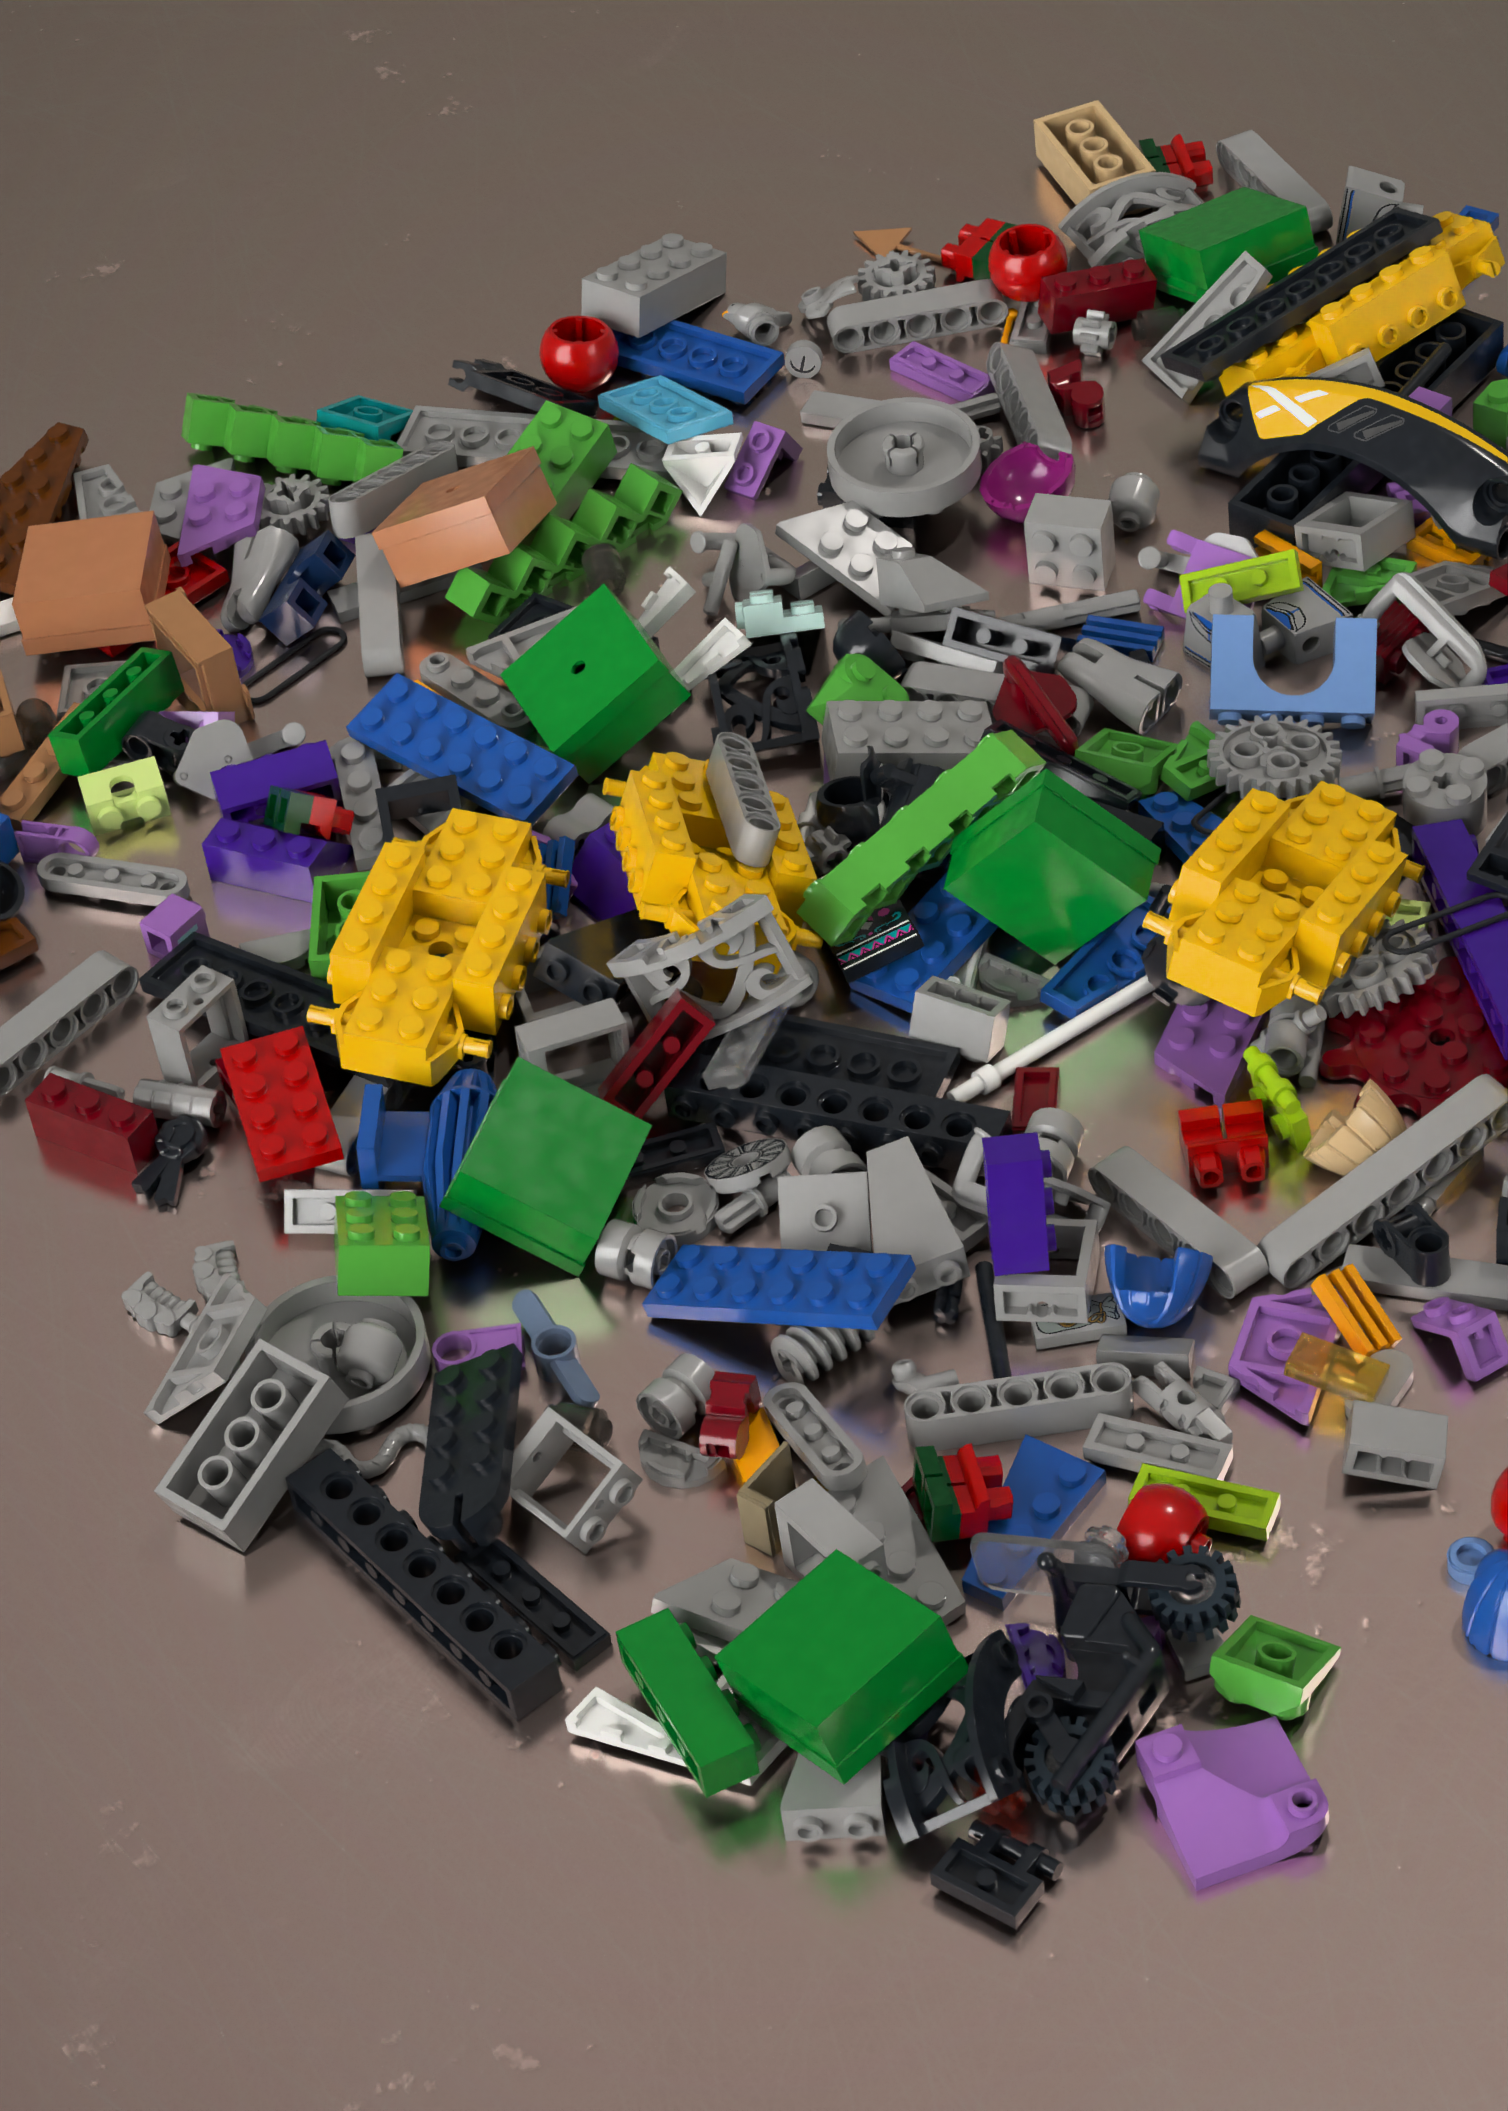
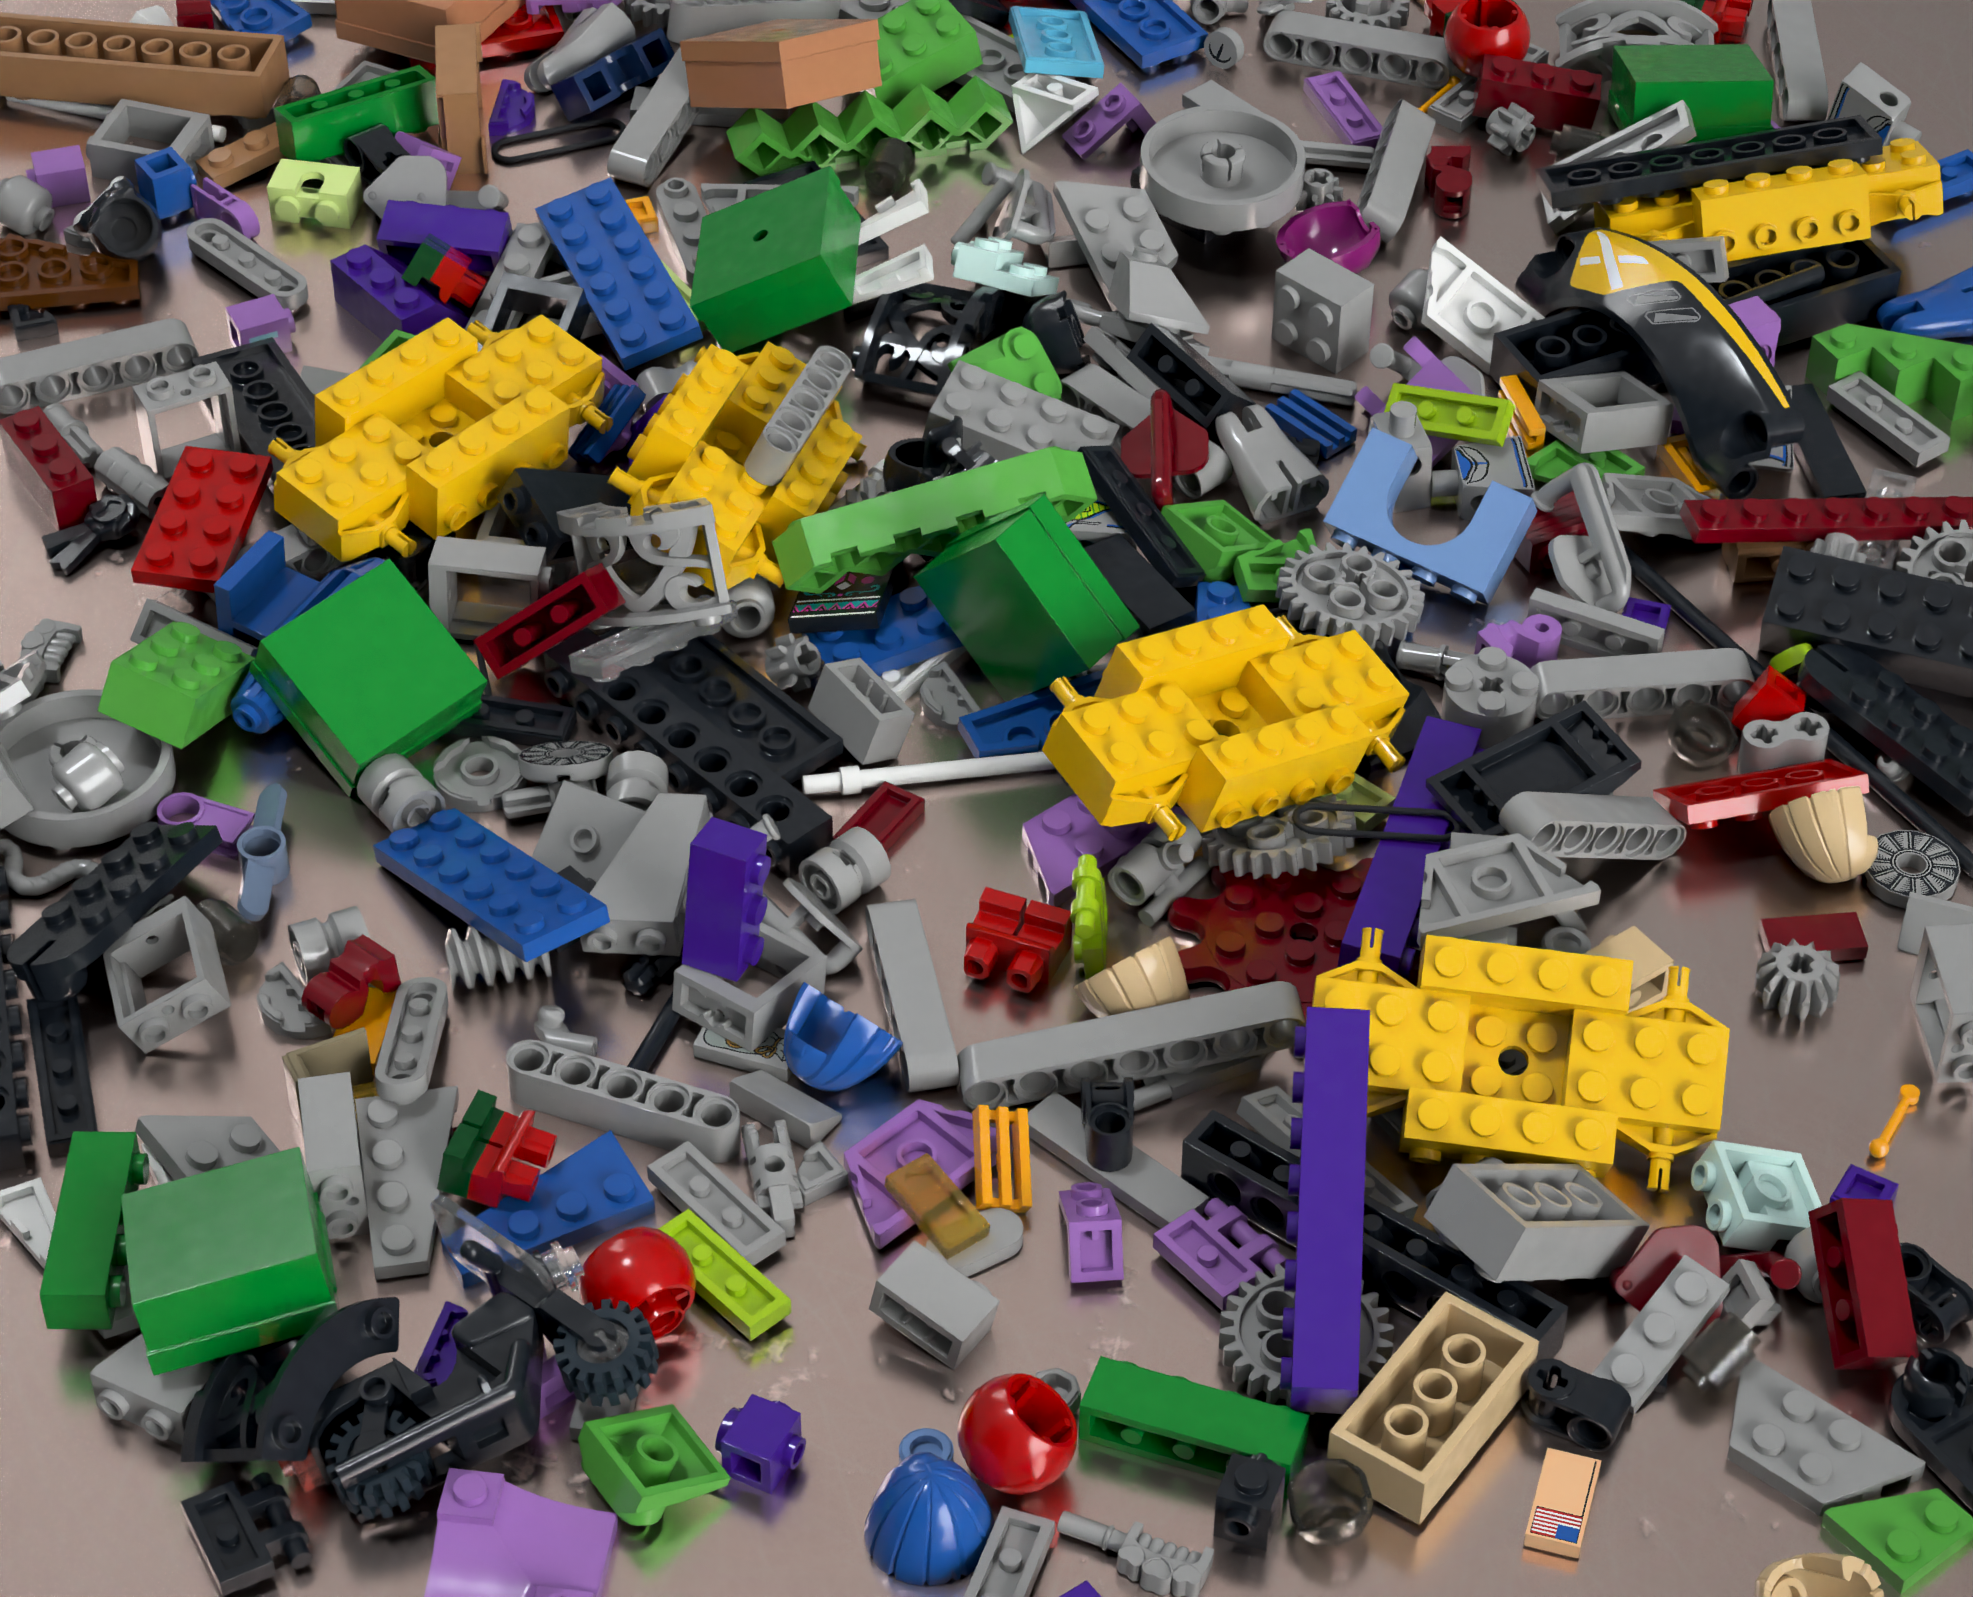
camera: 20 degrees right, 0 degrees up
none -> dark purple brick [715,1394,806,1494]
none -> light grey gear [765,633,821,692]
none -> white wing [1421,236,1545,375]

